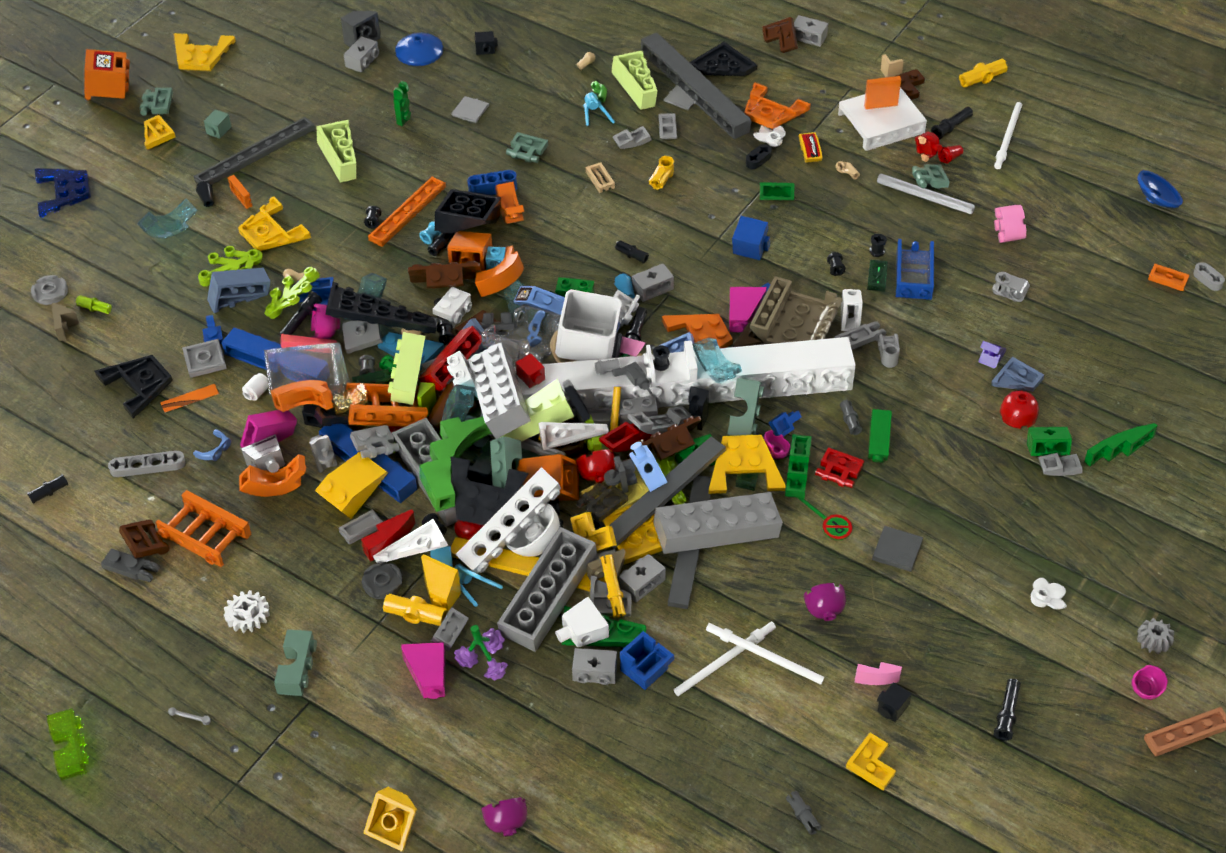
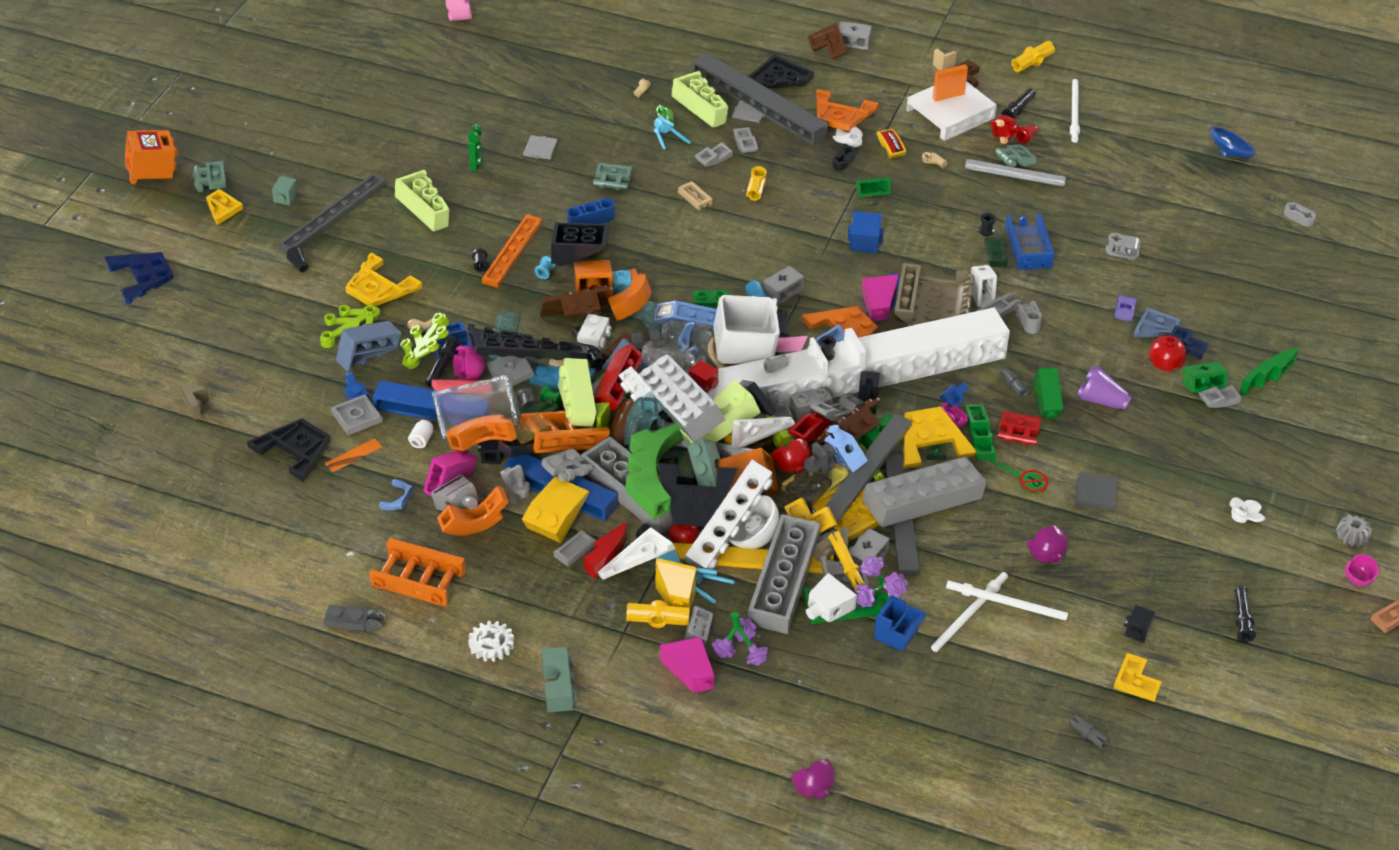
camera: 15 degrees left, 5 degrees down
black pin [27,474,69,504] -> none
light grey tile [31,275,68,305] -> none
clear neon green arch [47,708,90,781] -> none
lime axle [76,295,112,314] -> none
light grey beam [108,451,186,477] -> none
reddish brown plate [119,519,169,559] -> none
clear light blue arch [137,199,198,238] -> none
light grey hinge [168,707,211,725] -> none
yellow wing [174,33,236,71] -> none
orange tile [228,175,252,209] -> none
dark grey slope [341,11,381,47] -> none
light grey brick [344,36,379,73] -> none
dark grey tile [362,562,403,599] -> none
yellow slope [363,787,417,851] -> none
blue dish [395,33,443,66] -> none
black axle [427,232,455,256] -> none
black brick [475,31,498,55] -> none
orange arch [495,182,524,224] -> none
light grey brick [572,648,617,685] -> none
yellow bar [610,387,621,431] -> none
dark grey piece [612,362,652,394] -> none
black axle [615,241,649,264] -> none
clear light blue arch [692,337,742,384] -> none
sand green arch [727,378,764,436] -> none
black bush [827,252,846,276] -> none
bright pink slope [855,662,902,685] -> none
bright pink brick [994,205,1026,243] -> none
orange tile [1148,264,1190,291] -> none
none -> medium lavender plant [854,555,908,608]
none -> medium lavender cone [1076,365,1132,410]
none -> dark blue slope [1170,325,1209,359]

